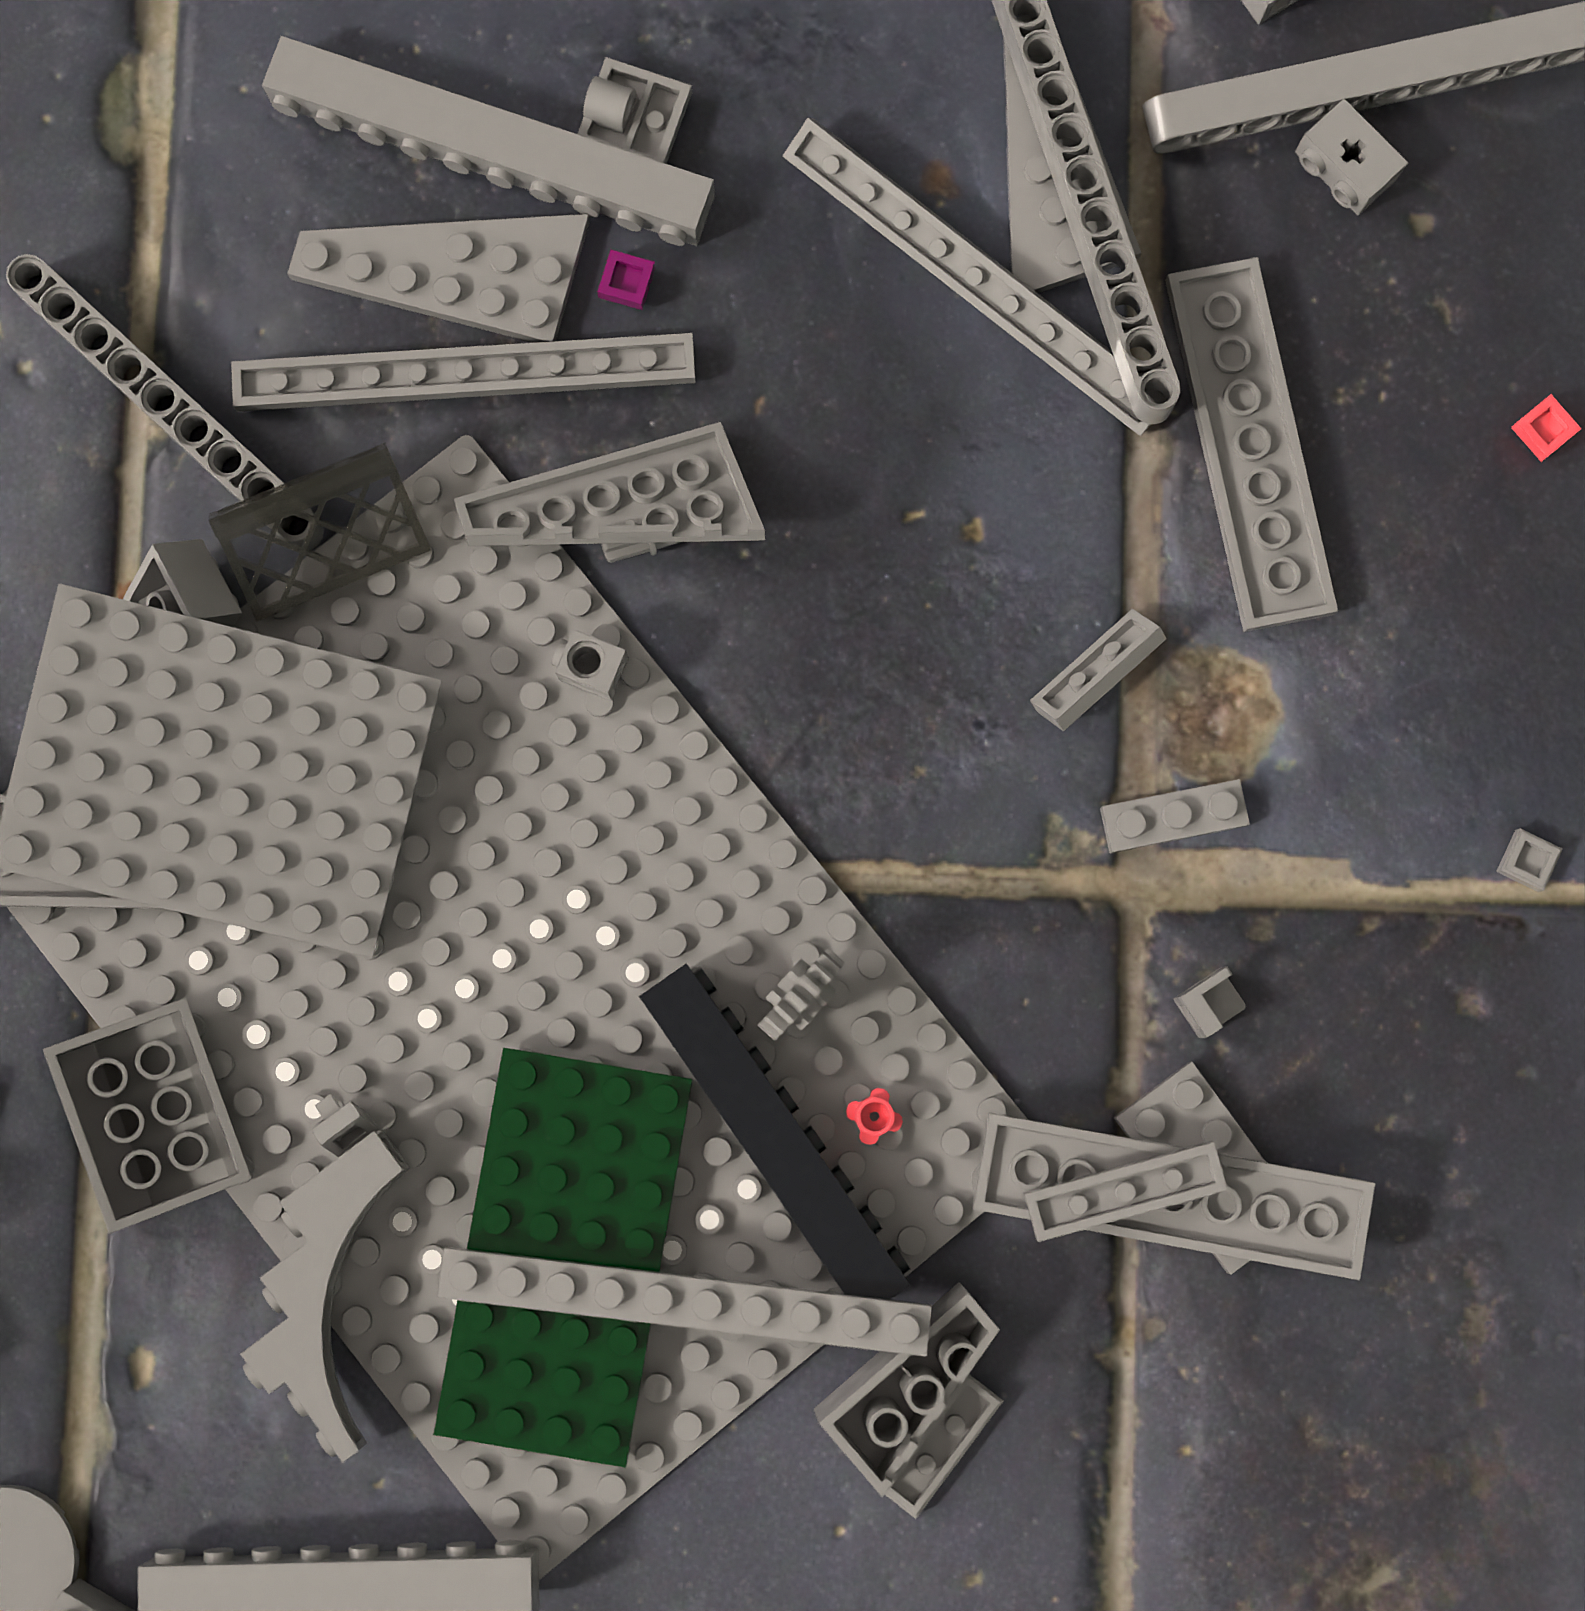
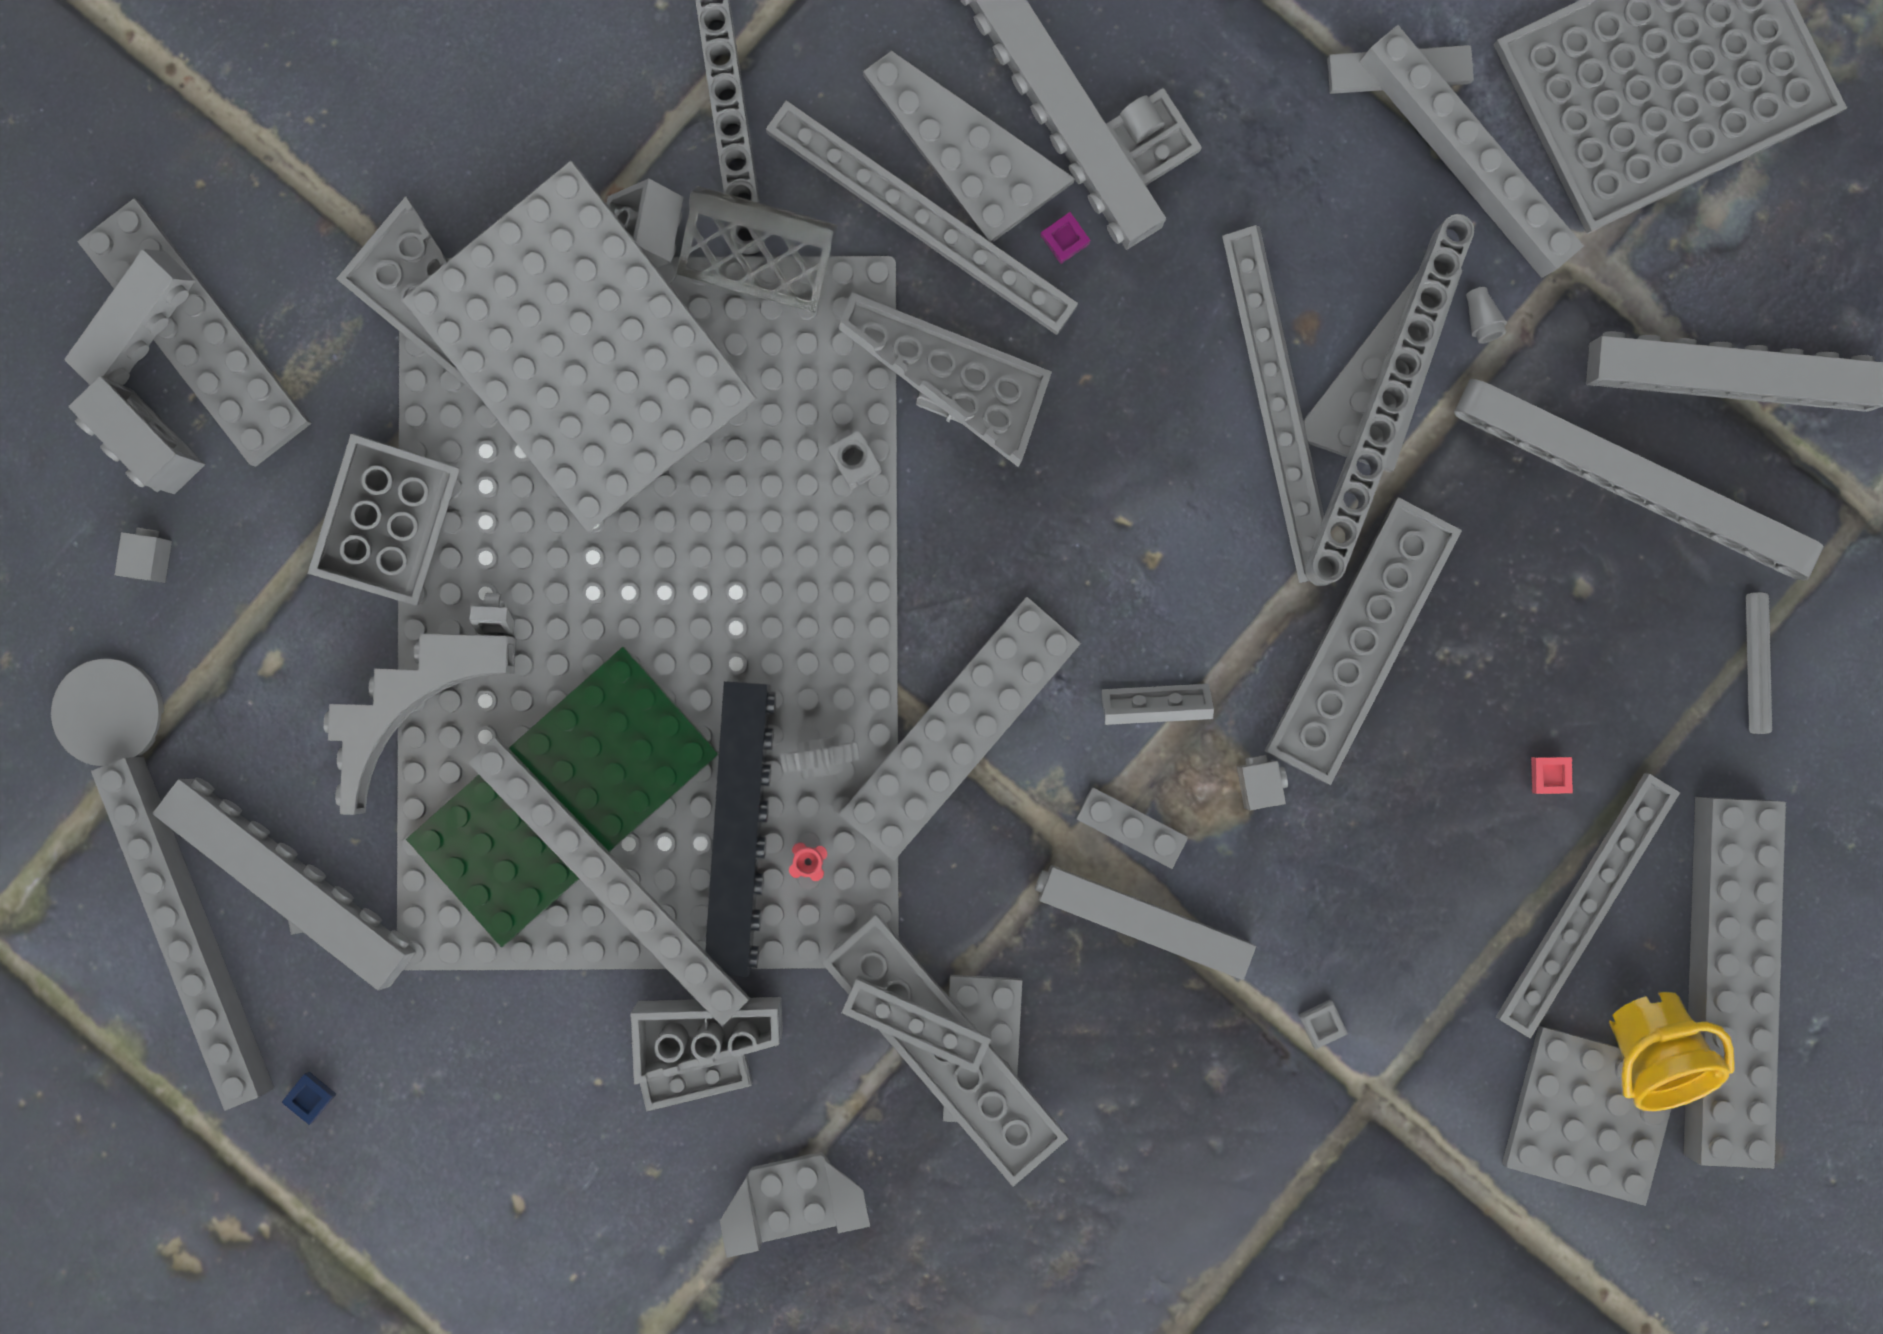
camera: 40 degrees right, 5 degrees up
light grey panel [1173,966,1246,1038] -> none
light grey brick [1295,99,1408,215] -> none
none -> light grey piece [720,1152,870,1258]
none -> light grey plate [839,597,1081,862]
none -> light grey brick [1035,865,1256,980]
none -> light grey brick [1237,755,1288,810]
none -> light grey cone [1466,287,1507,343]

